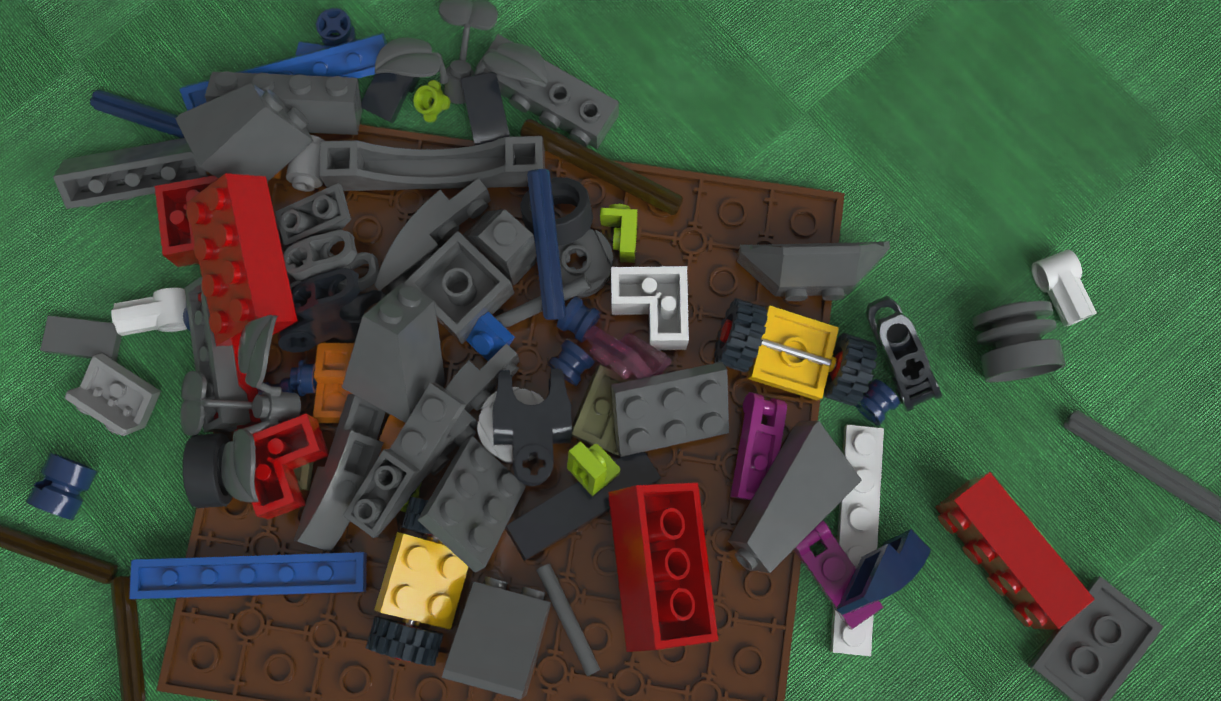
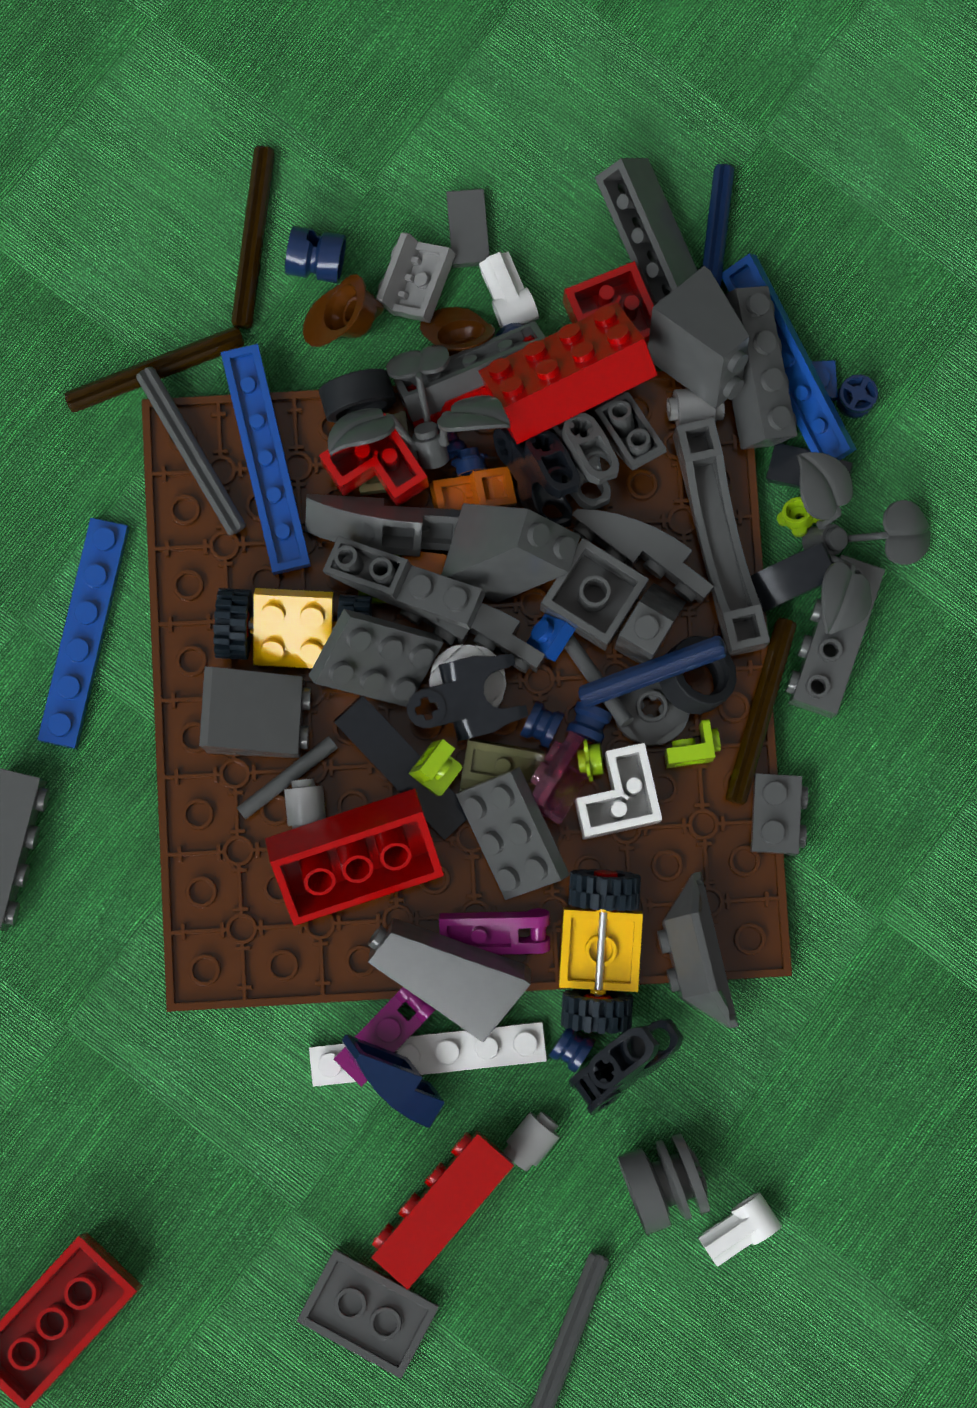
camera: 75 degrees right, 5 degrees up
none -> dark grey axle [136,366,246,535]
none -> light grey brick [284,779,326,829]
none -> reddish brown piece [303,274,384,347]
none -> reddish brown piece [420,307,495,356]
none -> light grey brick [503,1111,560,1172]
none -> lime plate [577,739,604,782]
none -> dark grey bracket [750,773,808,856]

